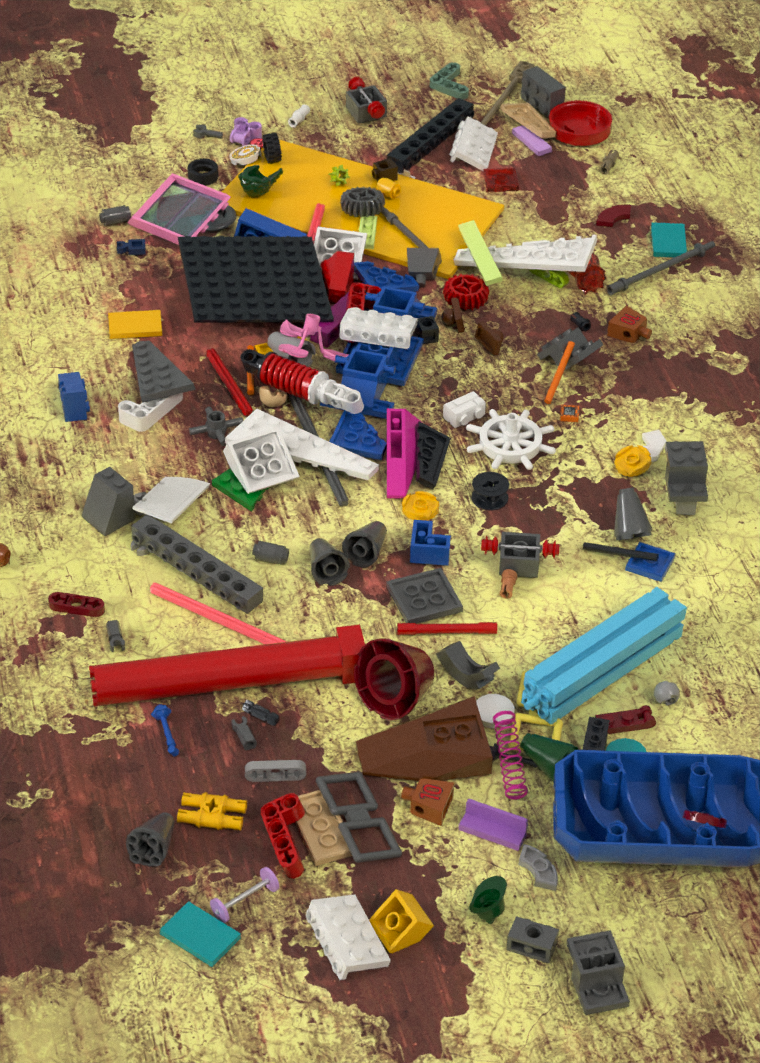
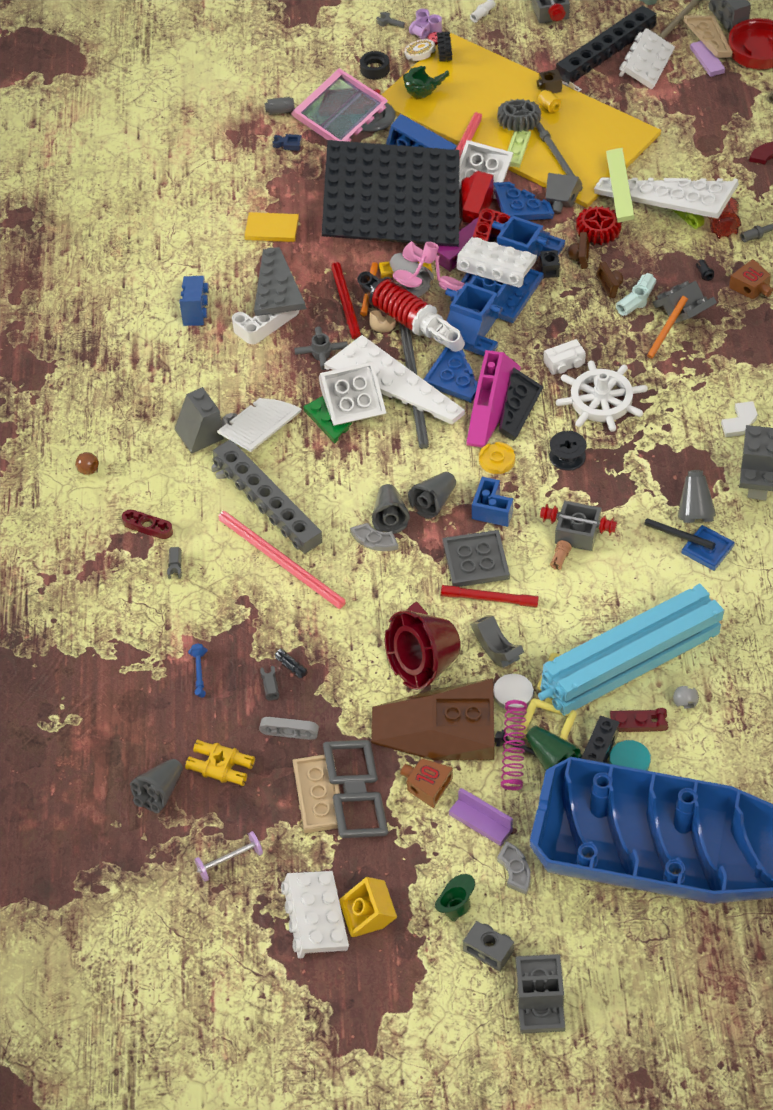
camera: 15 degrees right, 10 degrees up
red piece [89,624,365,707] -> none
teal tile [160,901,241,967] -> none
dark grey head [252,540,289,565] -> none
red beam [261,793,305,879] -> none
lime gear [329,165,350,186] -> none
clear red tile [483,168,519,192] -> none
tile [560,405,579,422] -> none
yellow tile [614,445,652,477] -> none
dark red tile [683,810,727,828] -> none
none -> light grey tile [350,523,398,551]
none -> light aqua piece [616,273,656,316]

